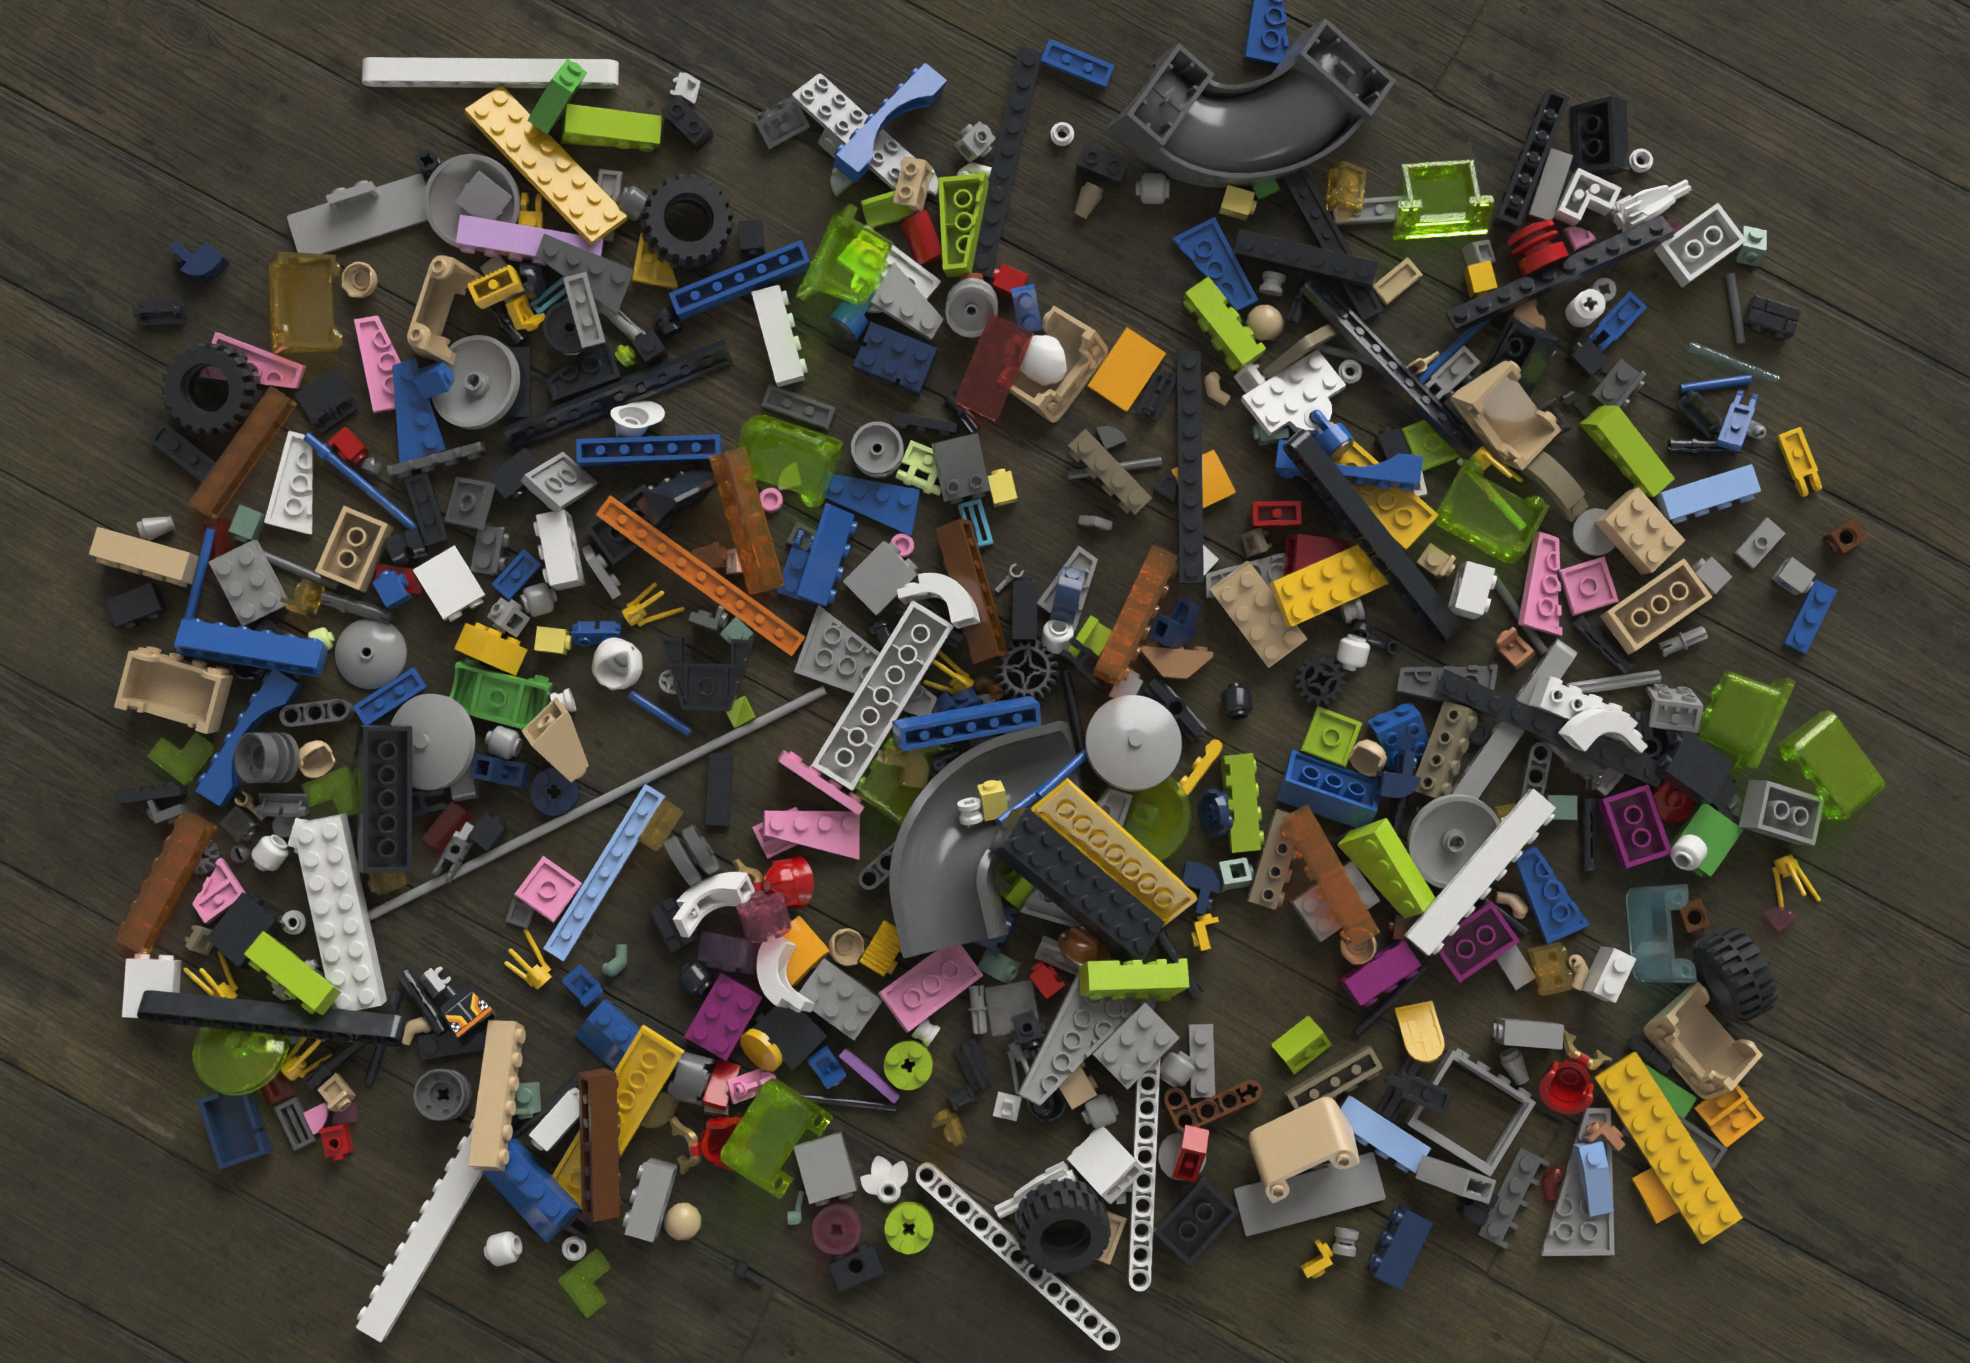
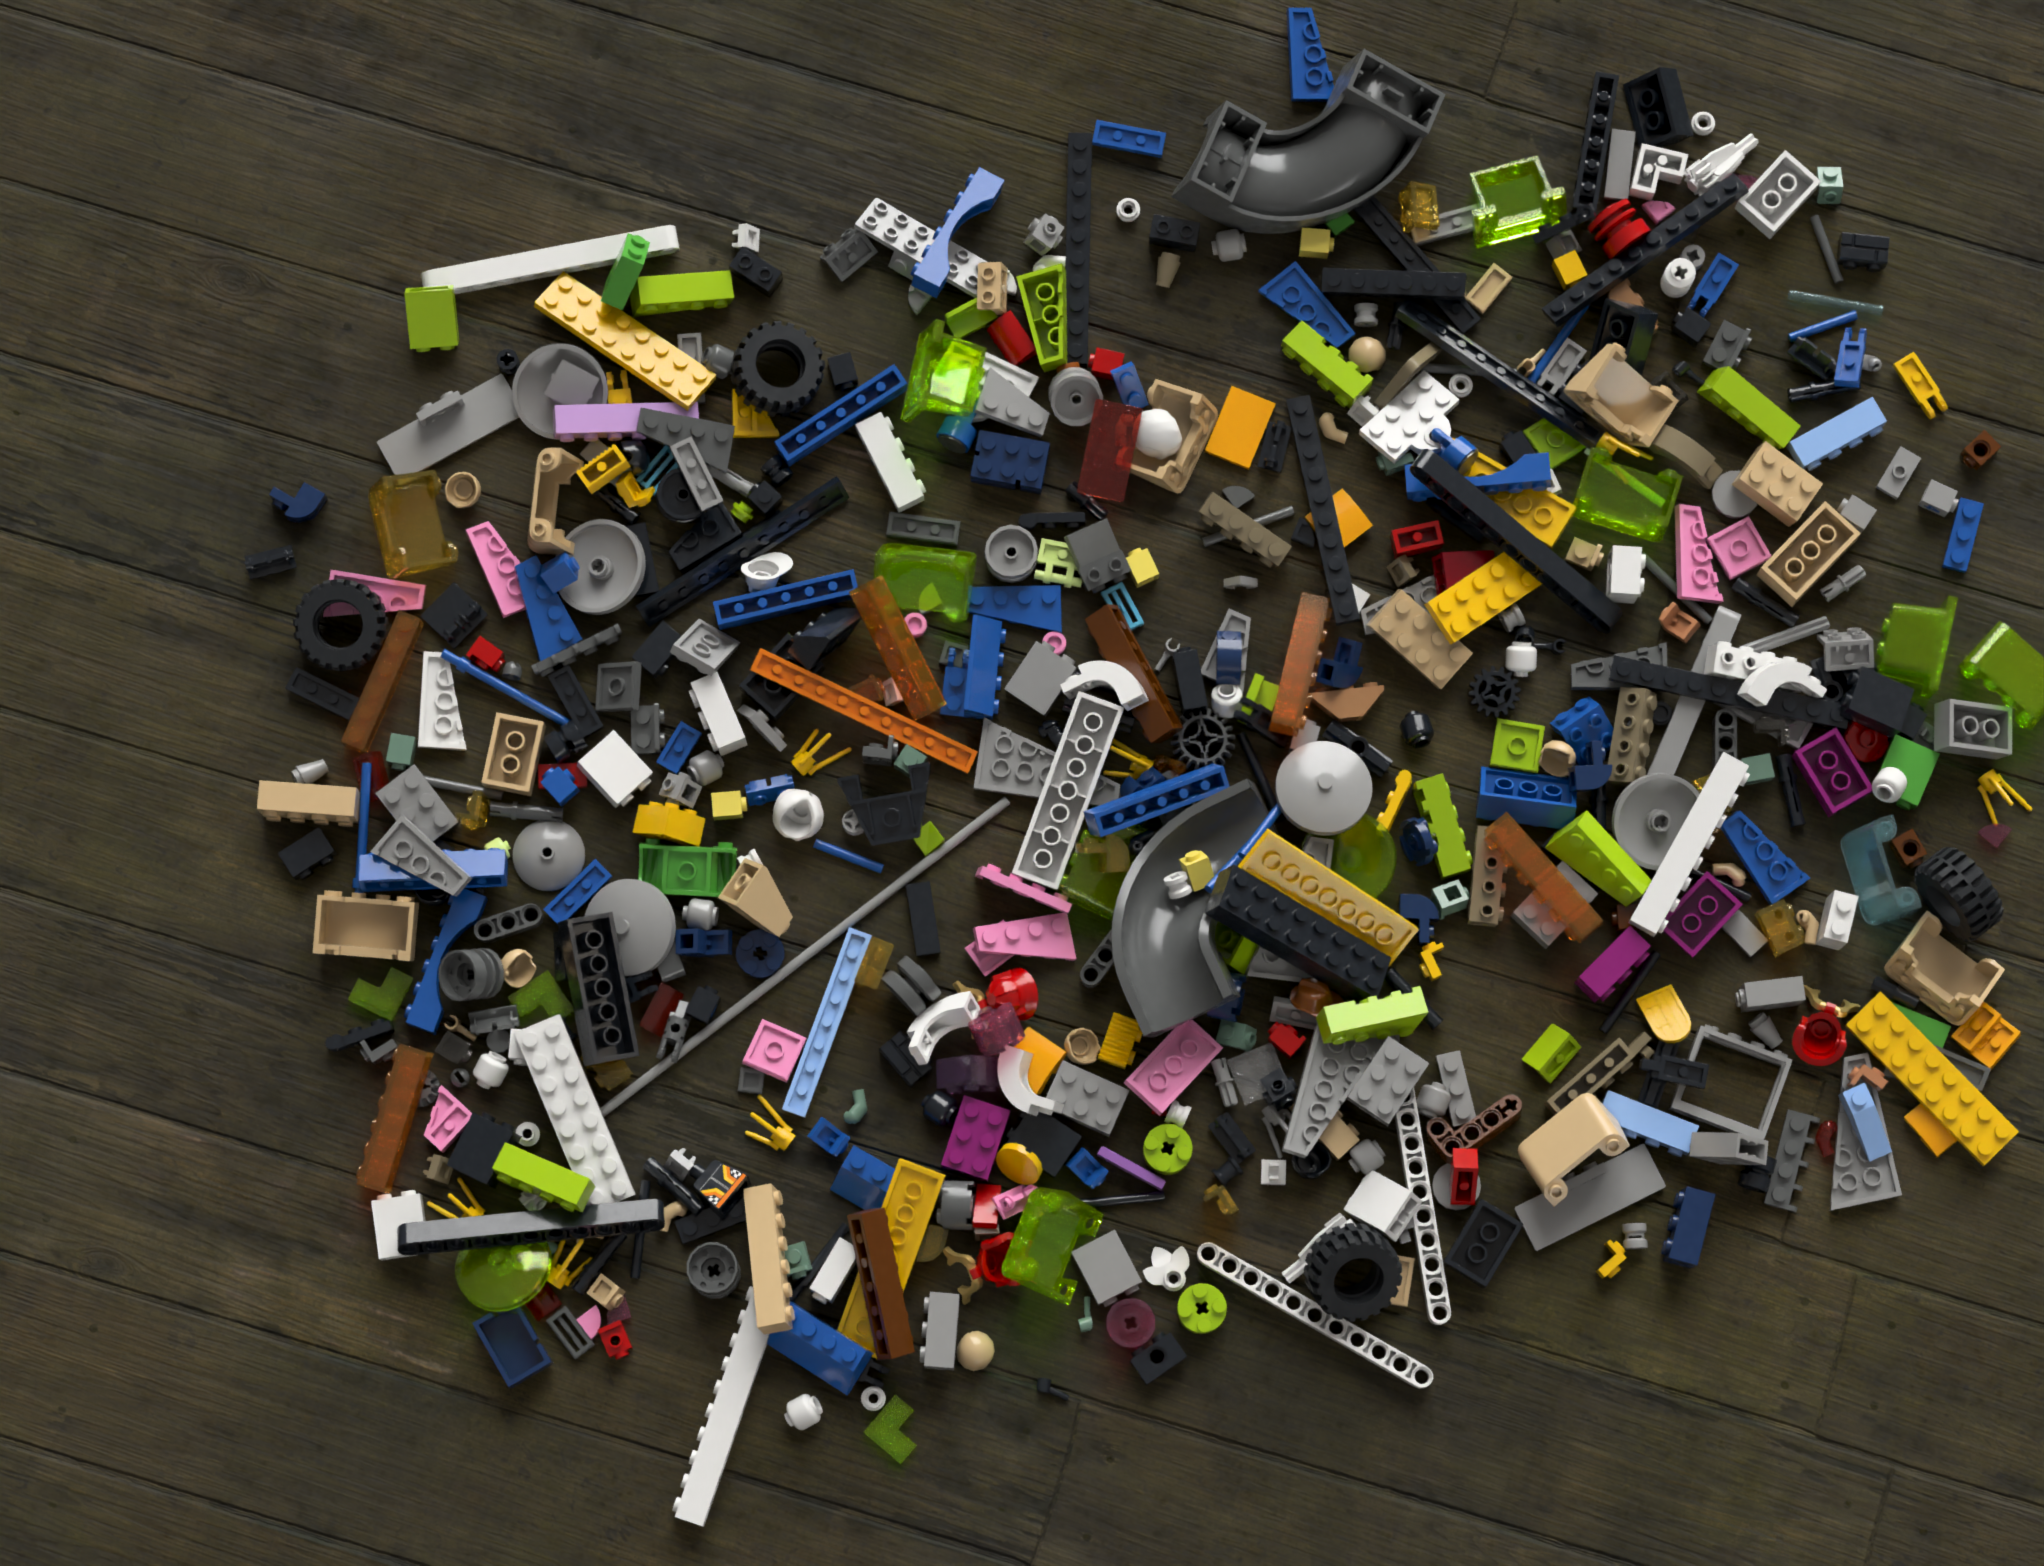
camera: 10 degrees left, 5 degrees down
tan hair [1340,927,1377,965] -> none
none -> light grey wing [370,815,472,897]
none -> lime brick [404,285,459,352]
none -> black hinge [1532,203,1597,243]
none -> dark tan tile [1628,1032,1654,1059]

